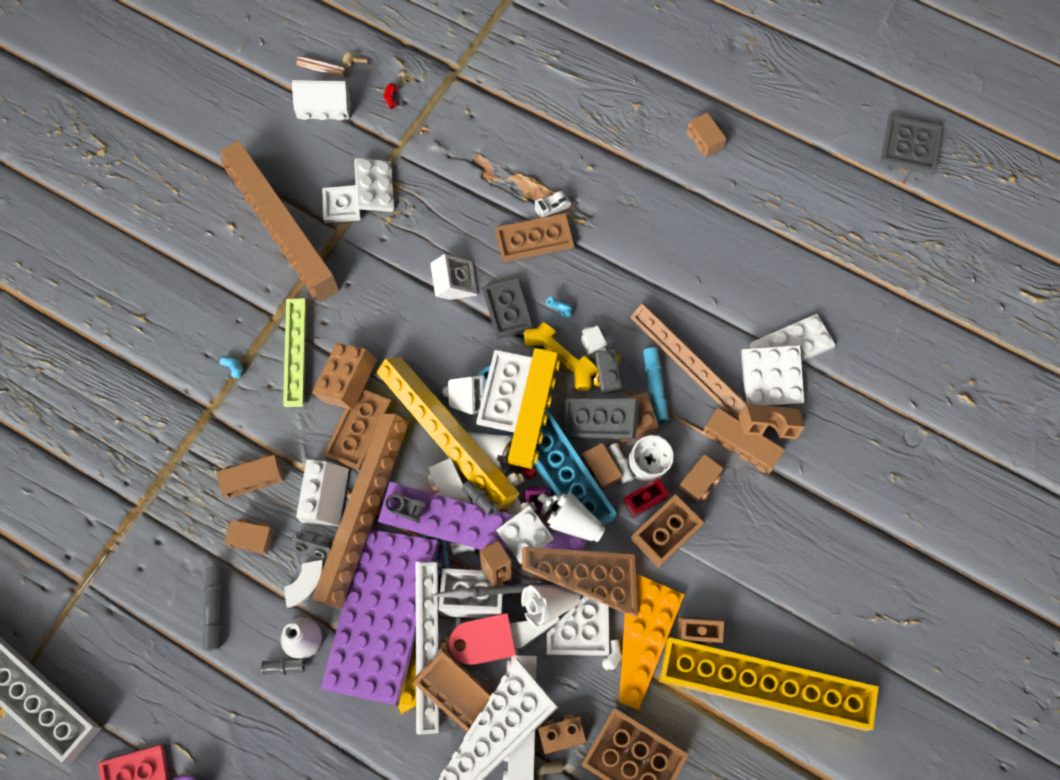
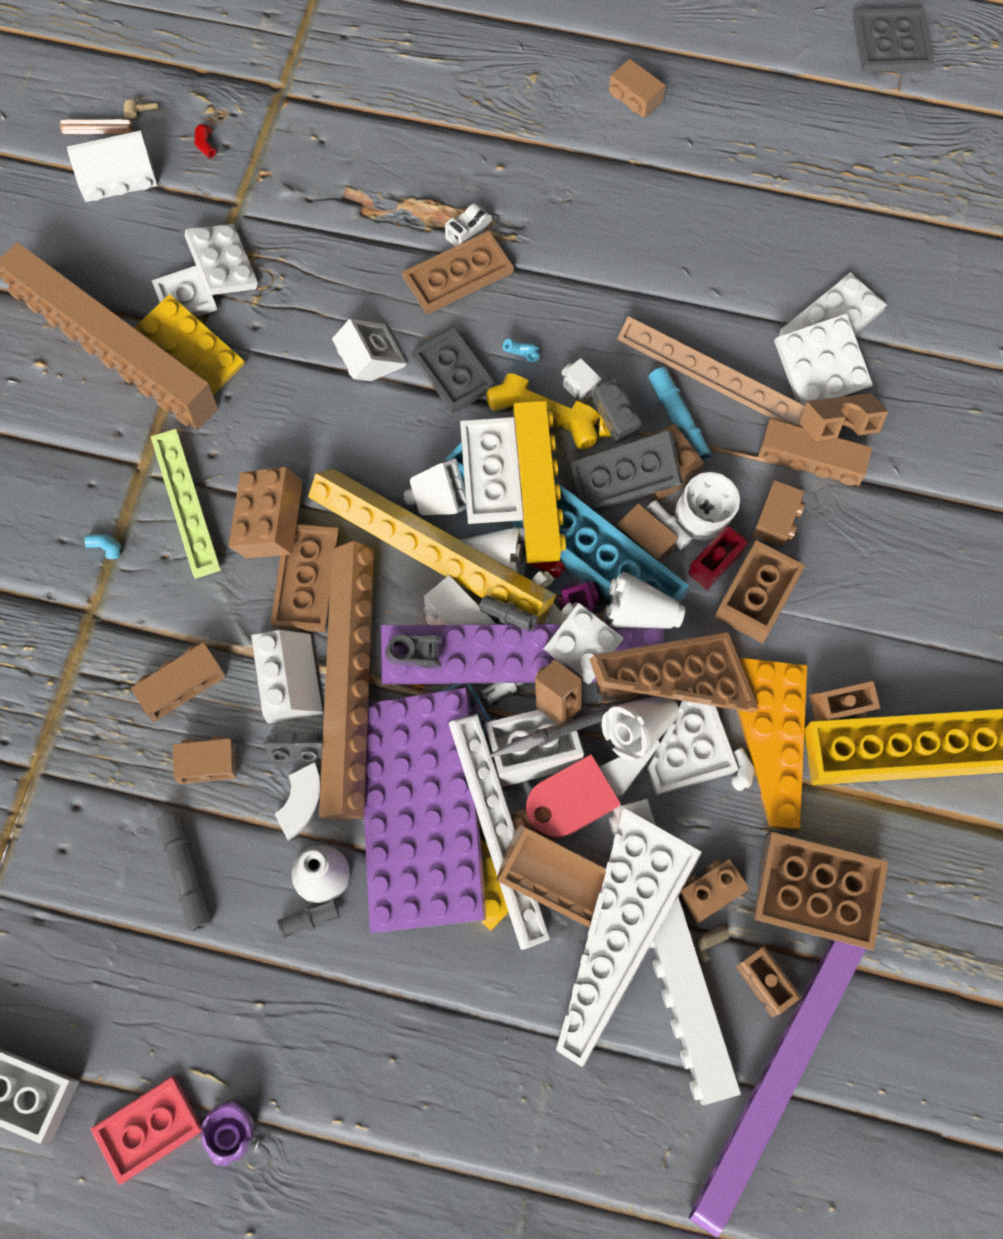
camera: 20 degrees left, 0 degrees up
white plant [538,493,561,516] -> none
none -> yellow plate [134,294,245,396]

